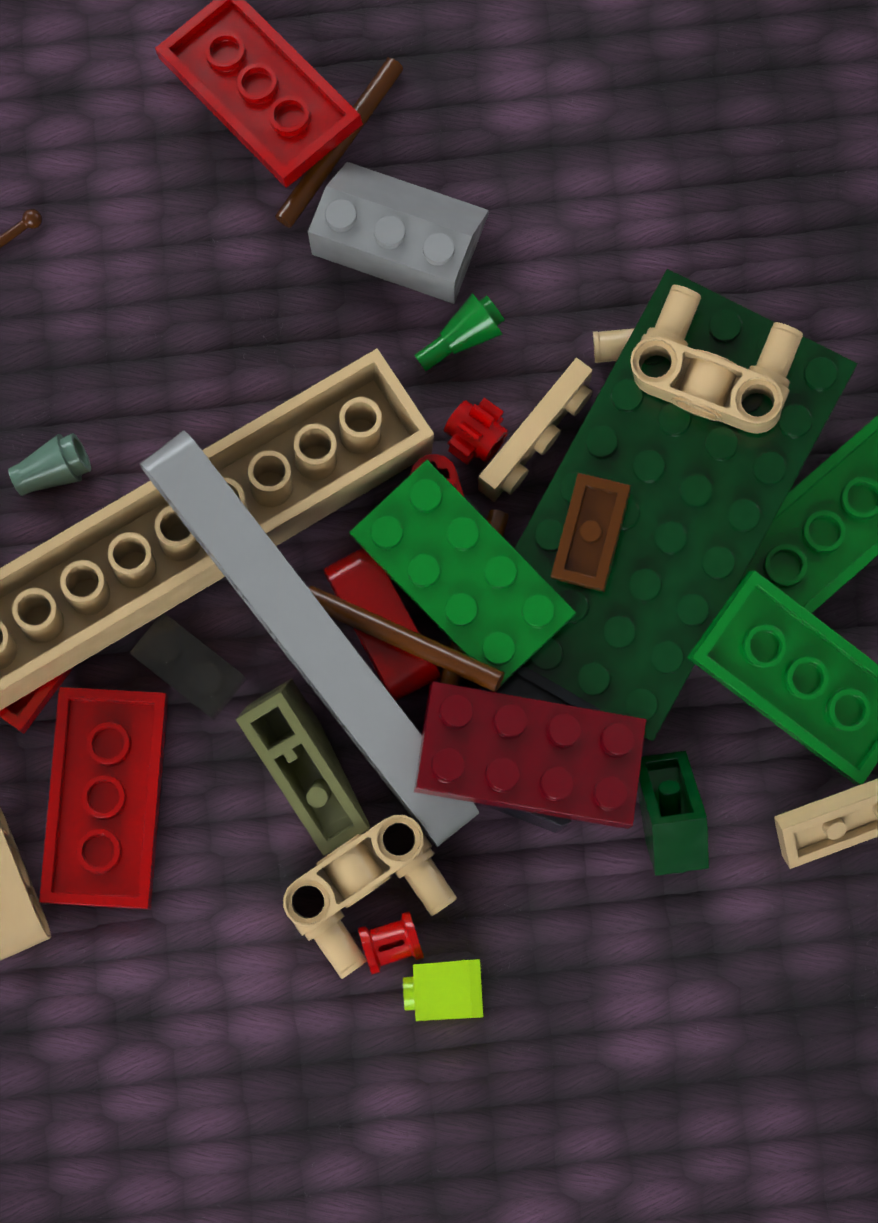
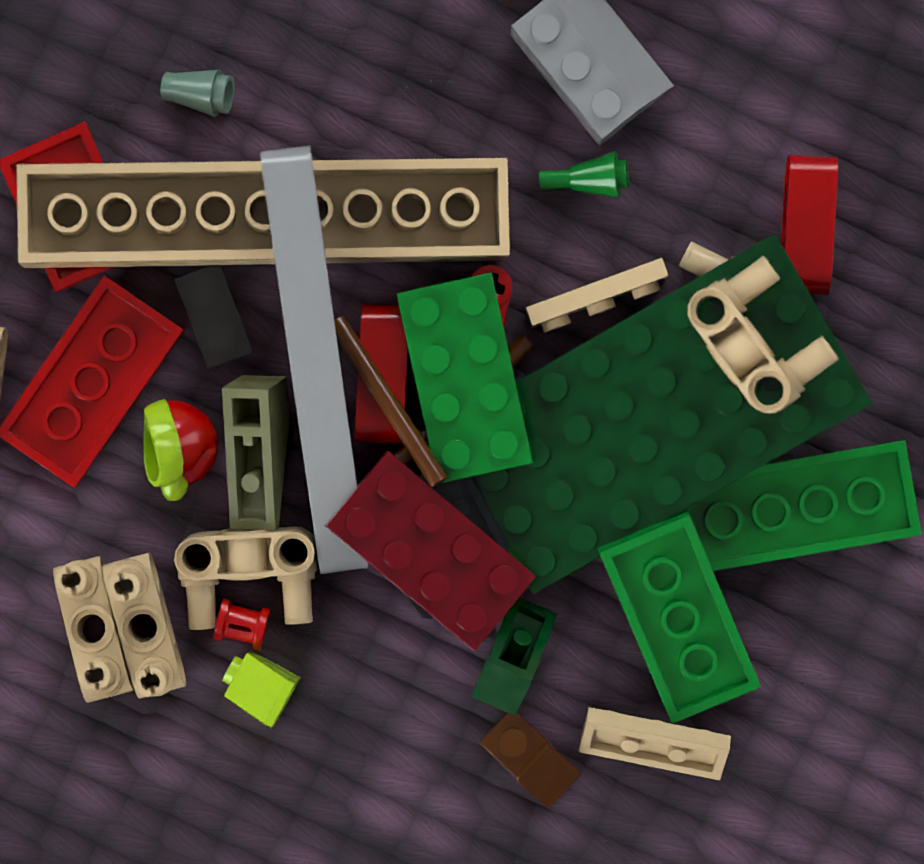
camera: 30 degrees right, 10 degrees up
red gear [443,397,509,465] -> none
reddish brown plate [551,473,632,592] -> none
none -> tan piece [53,556,134,703]
none -> tan piece [102,553,186,699]
none -> piece [144,399,219,501]
none -> reddish brown slope [479,712,582,808]
none -> red beam [781,154,838,296]

